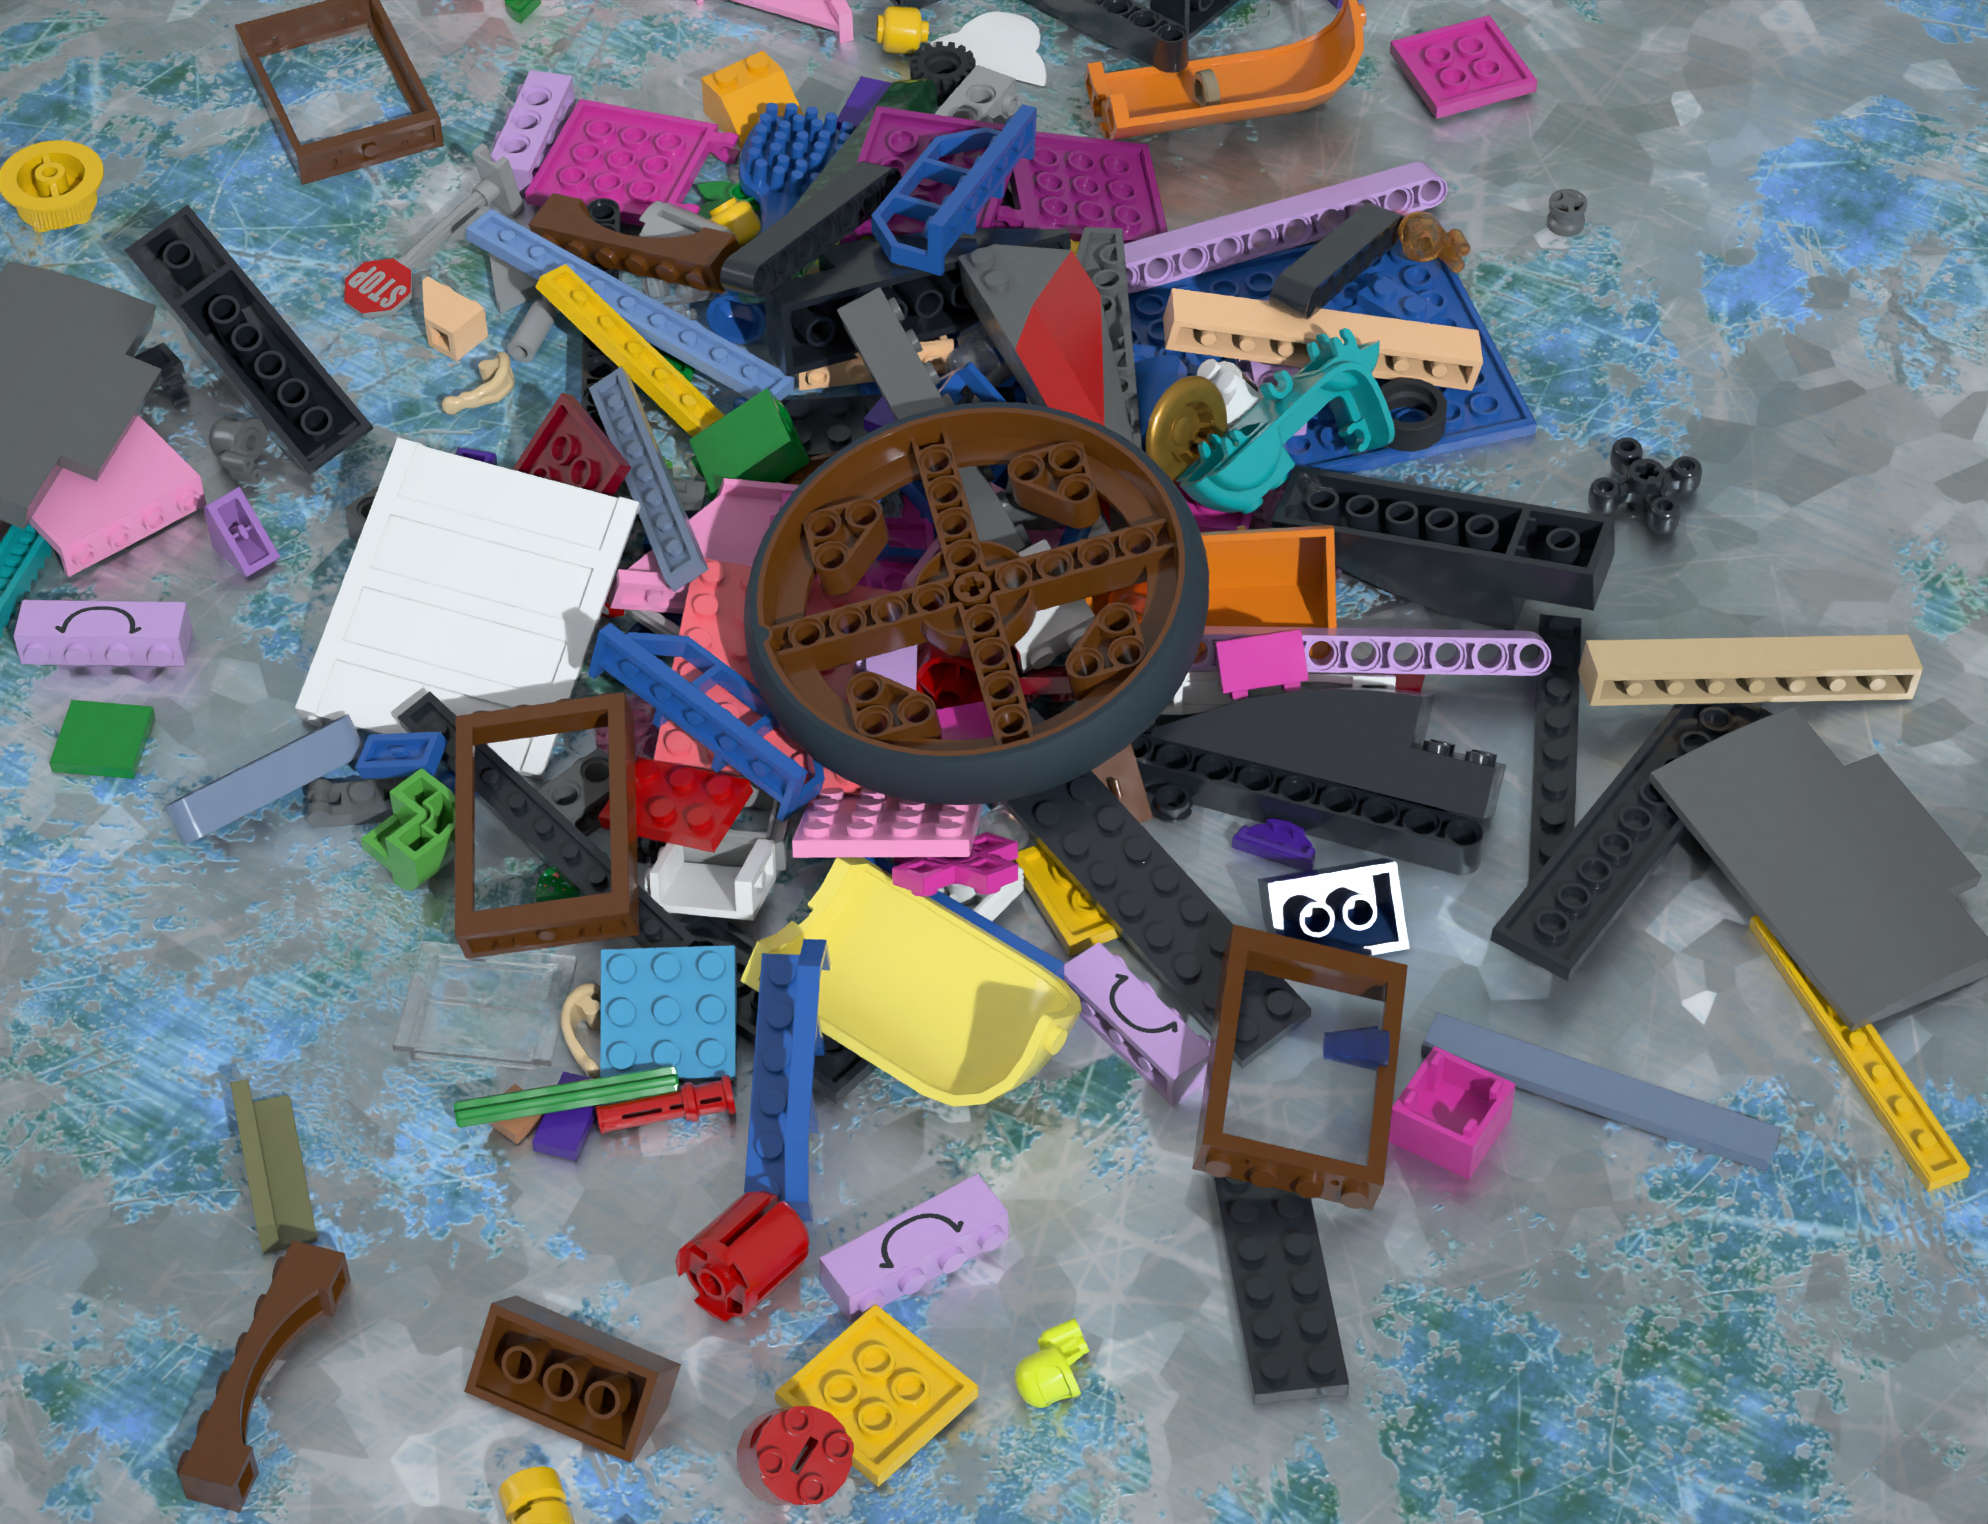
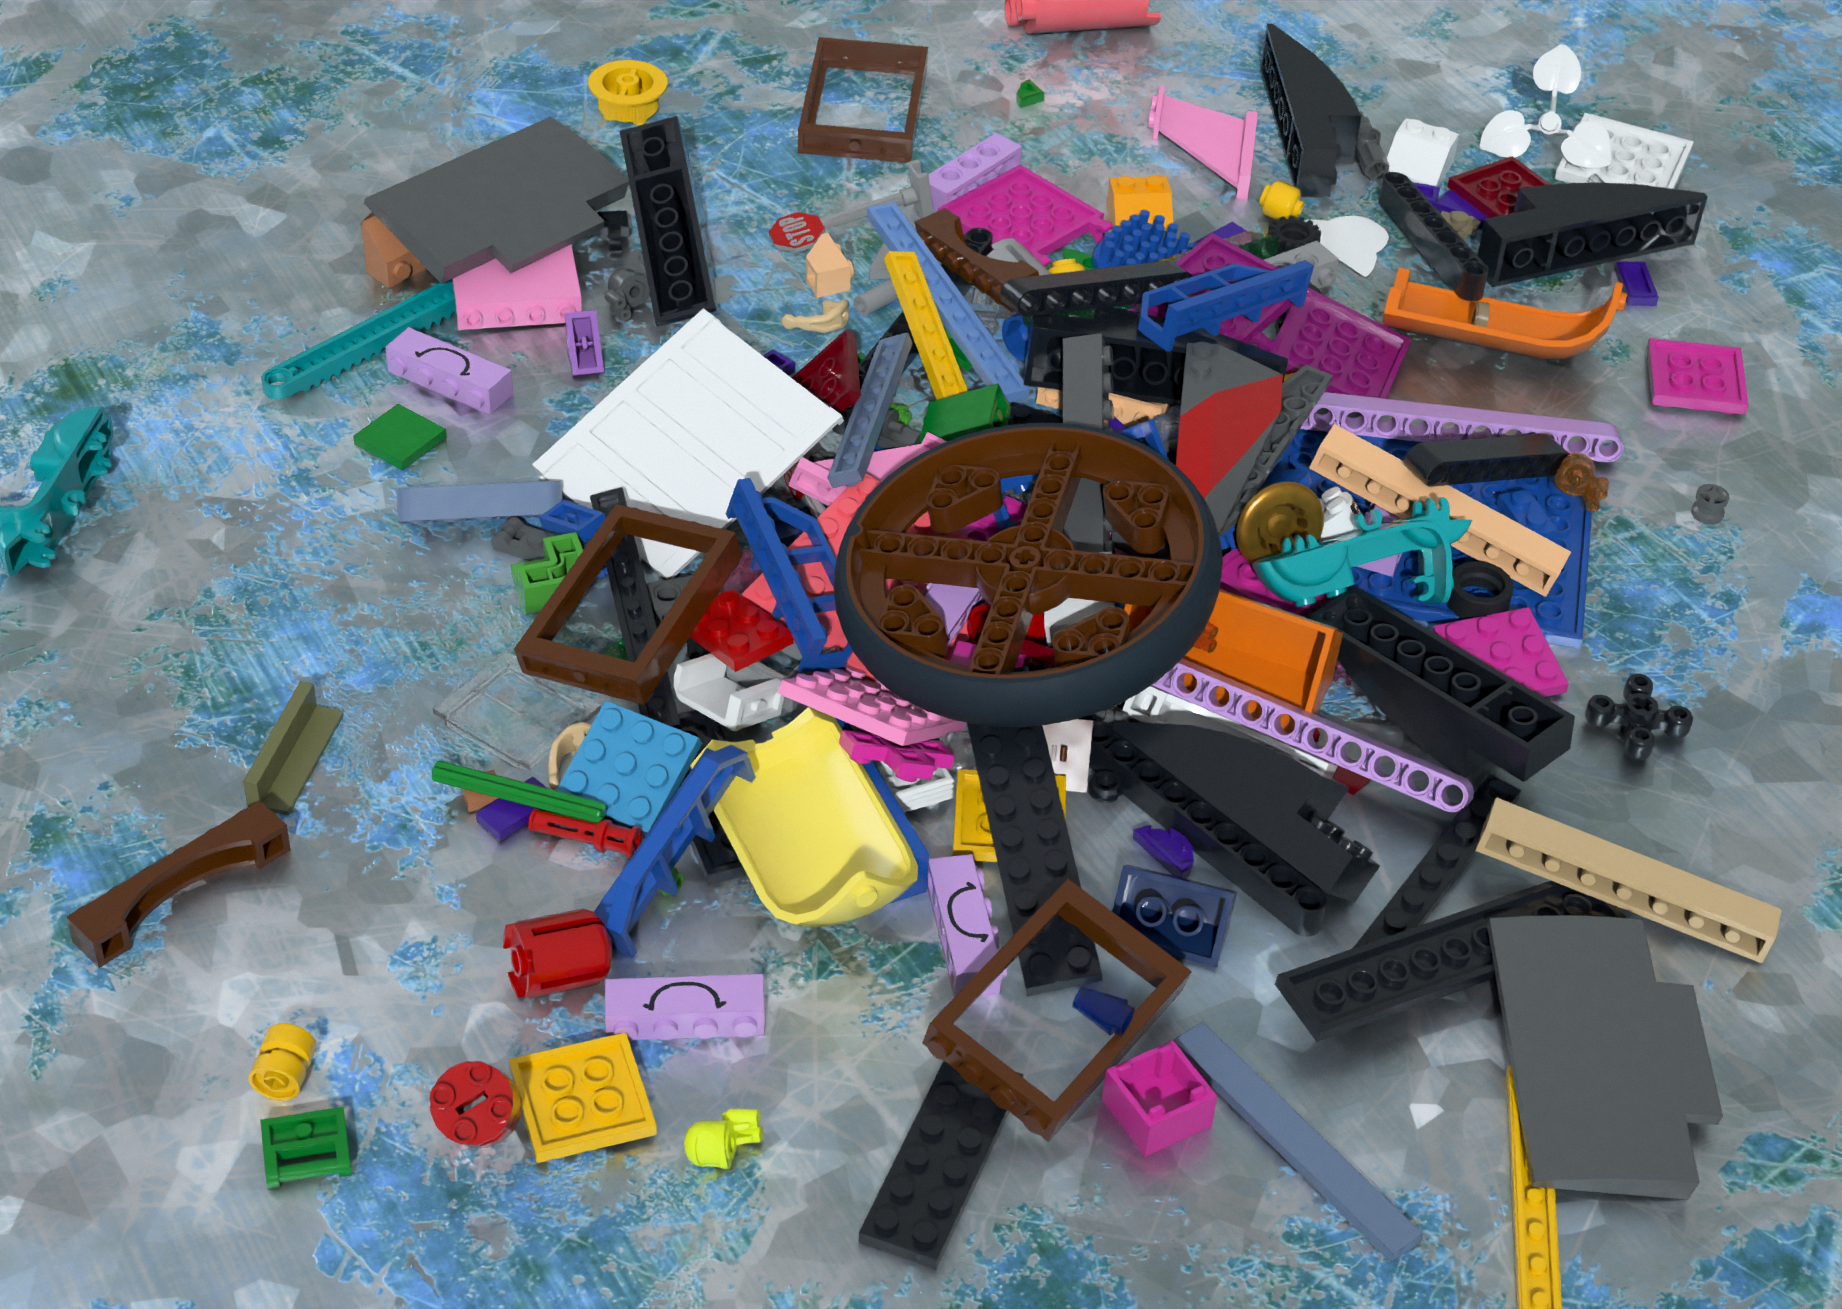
camera: 25 degrees right, 5 degrees down
reddish brown slope [464,1295,681,1463] -> none
dark pink container [1213,629,1309,700] -> none
none -> dark pink plate [1432,607,1569,697]

